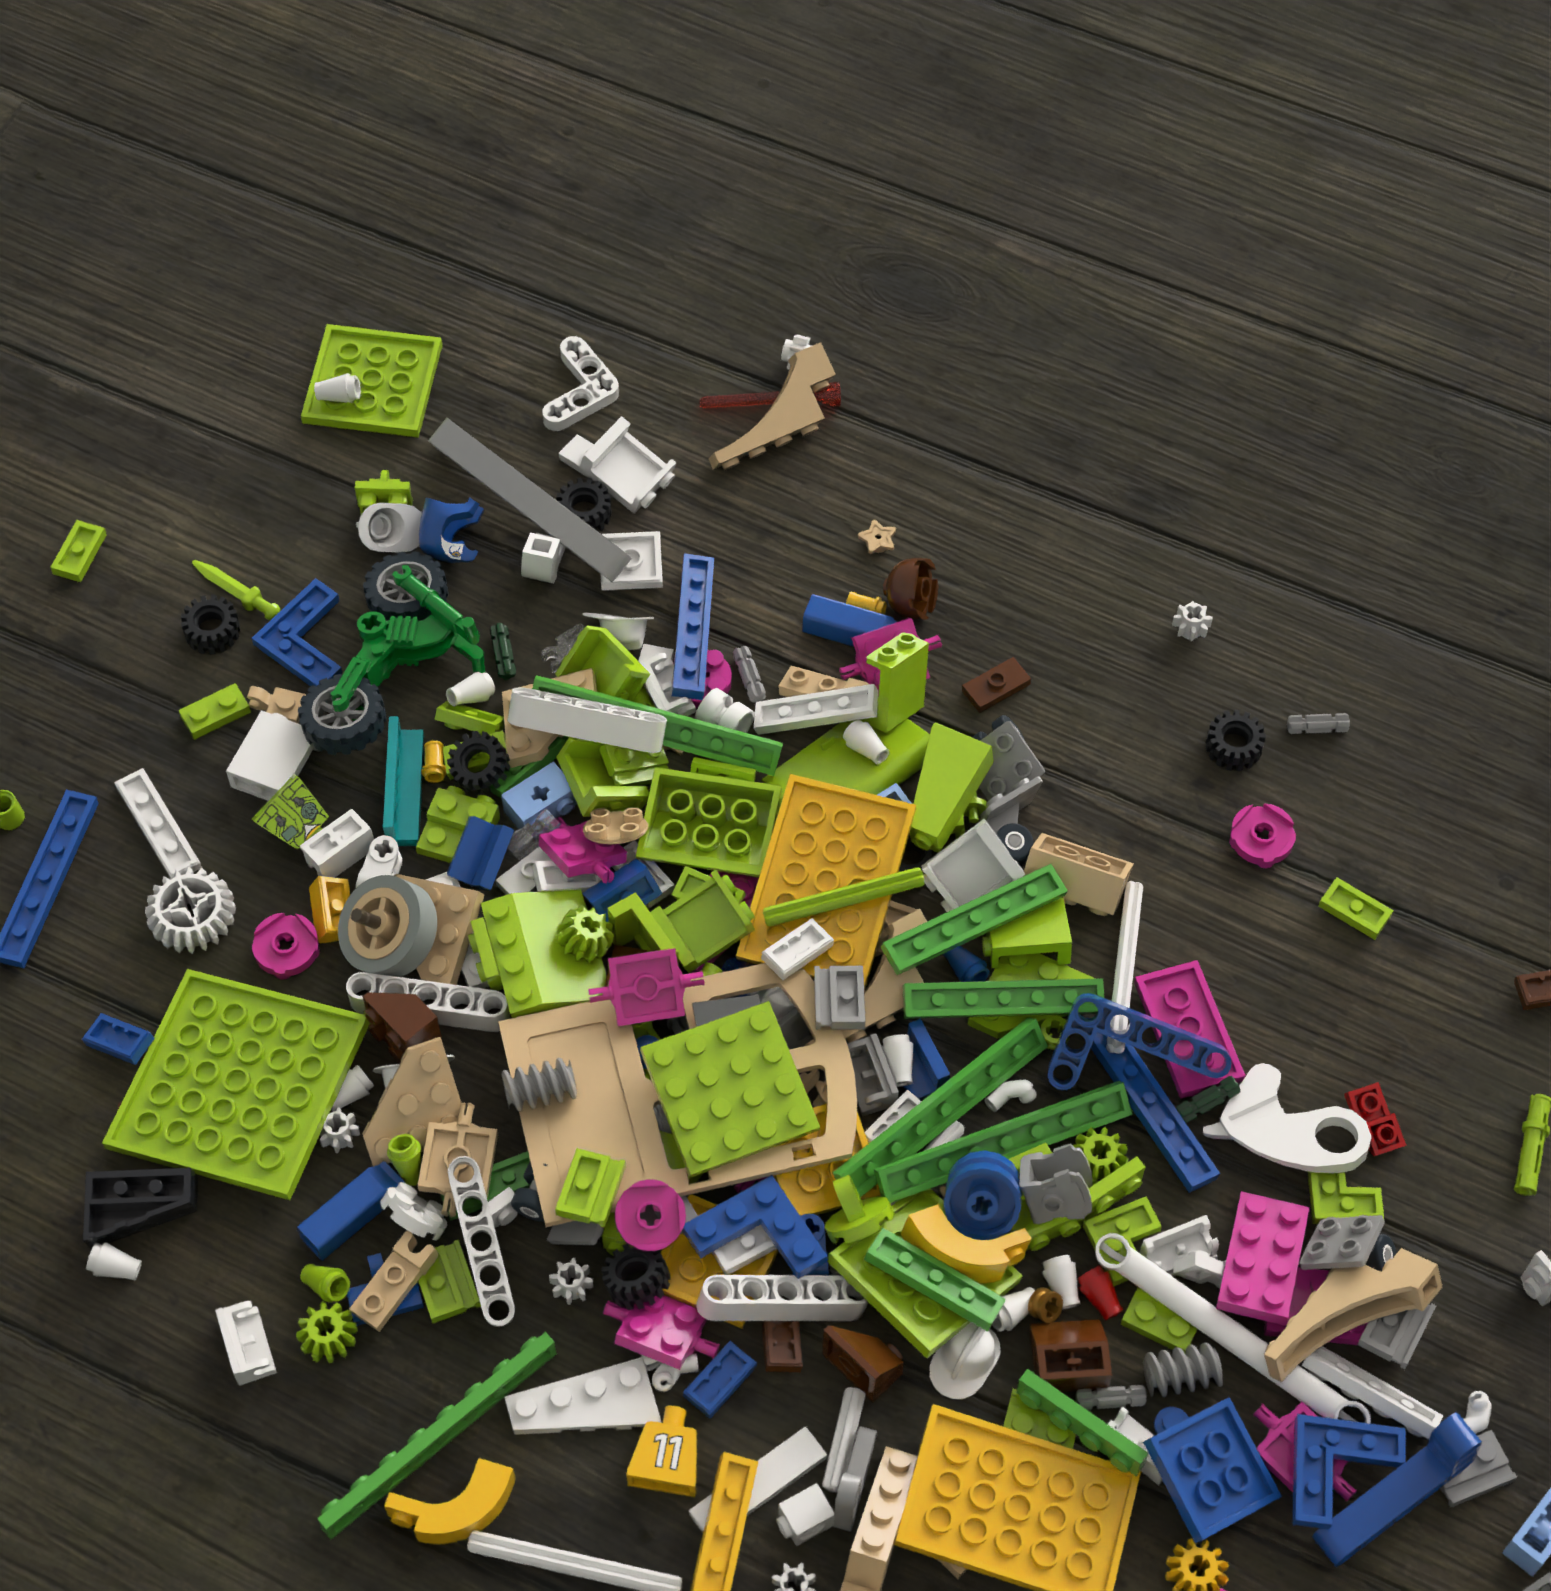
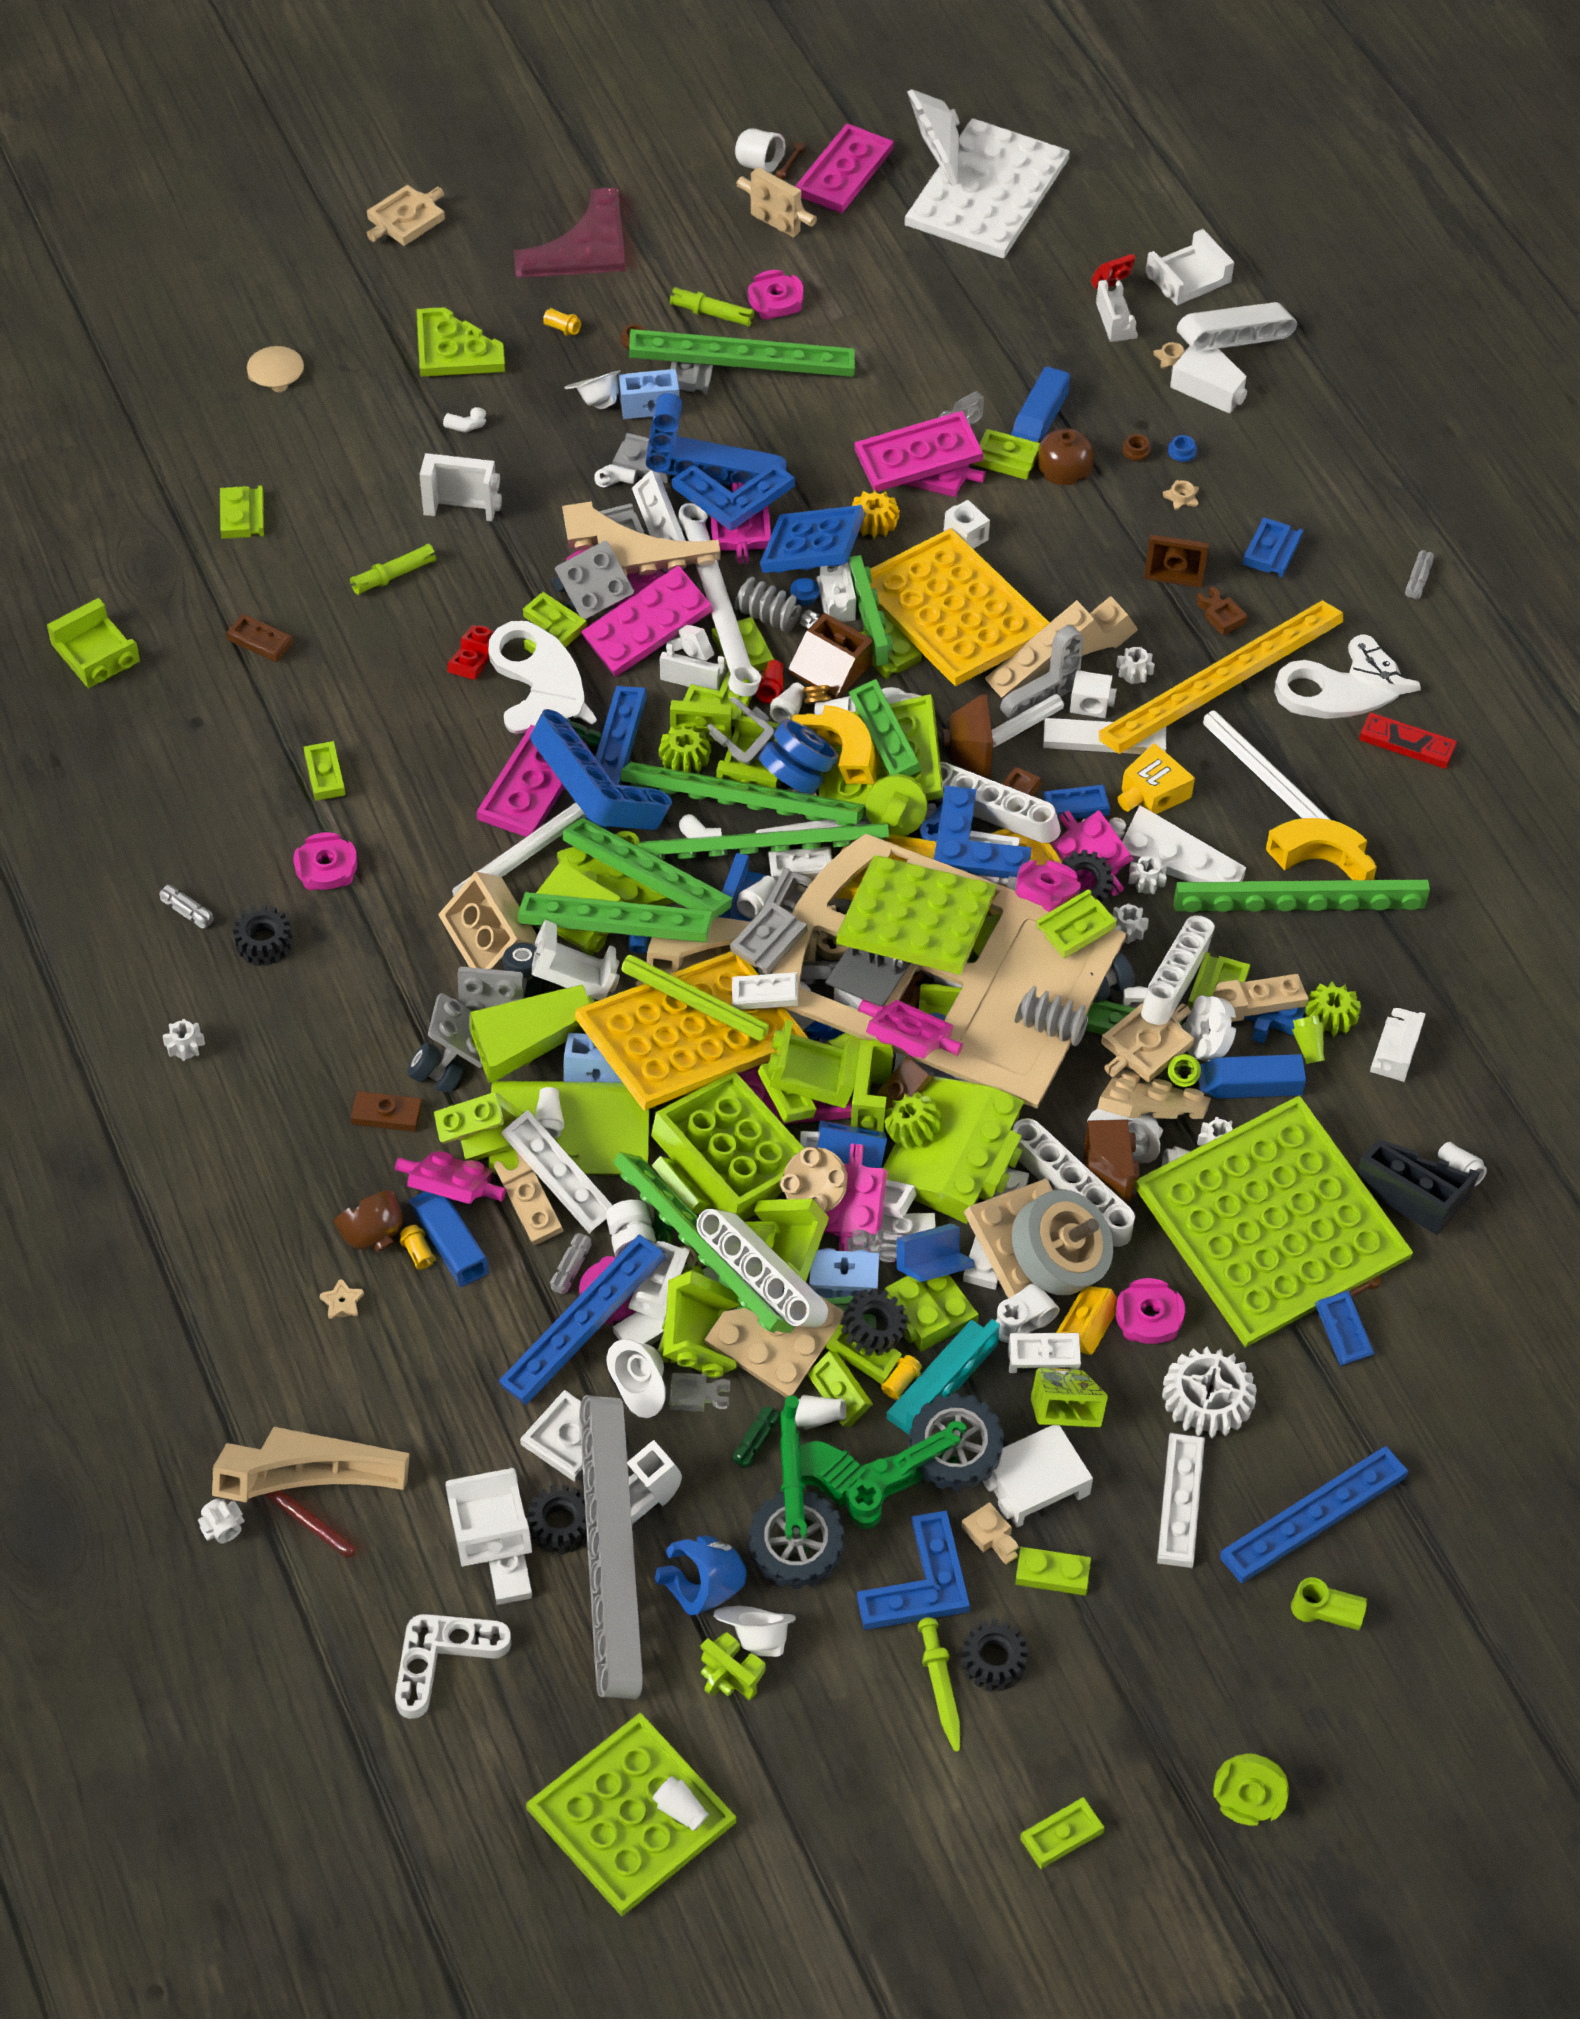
camera: 140 degrees left, 5 degrees down
none -> white gear [1128,855,1167,894]

